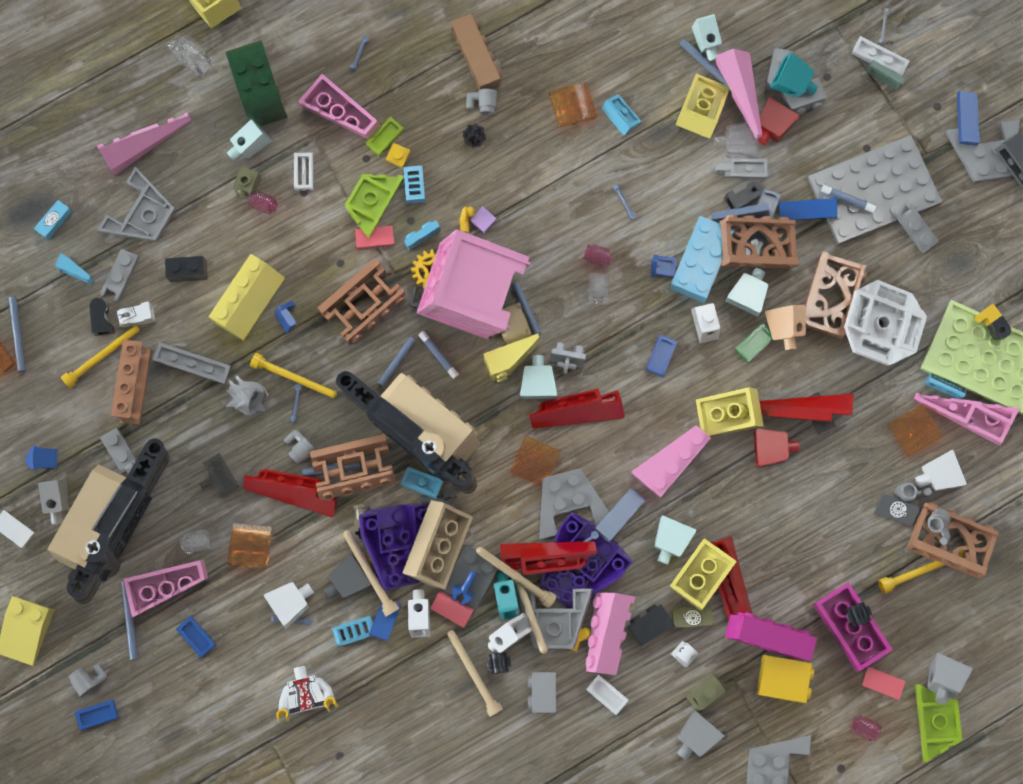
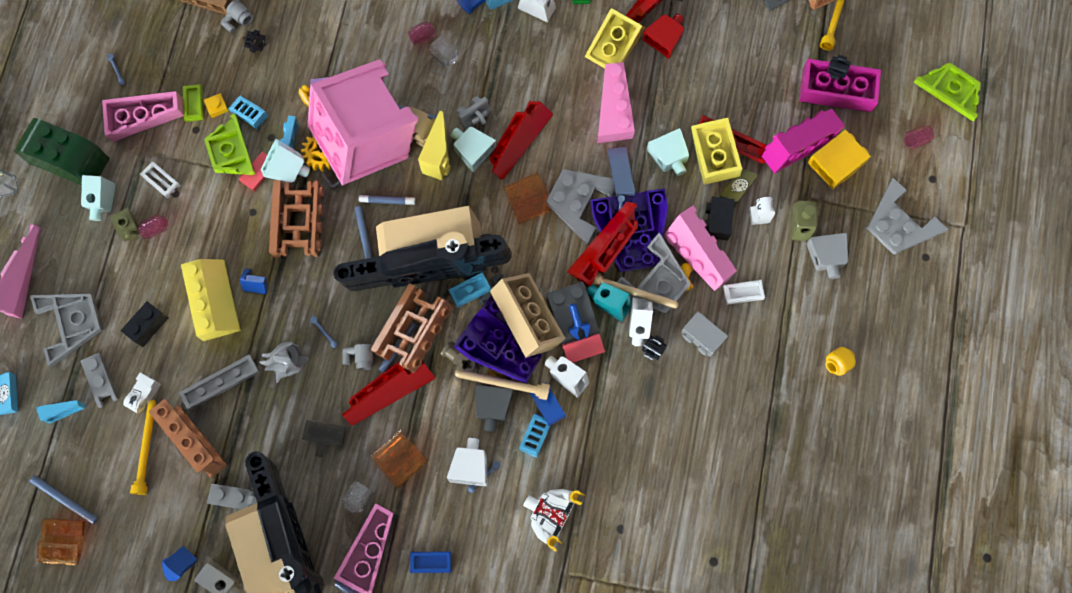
camera: 50 degrees left, 5 degrees down
black leg [89,298,115,336] -> none
yellow piece [250,353,337,398] -> none
tan piece [448,630,503,717] -> none
tan piece [476,547,556,608] -> none
tile [646,335,677,377] -> none
coral tile [861,667,906,700] -> none
light grey torso [927,653,973,704] -> none
none -> light aqua torso [261,139,310,183]

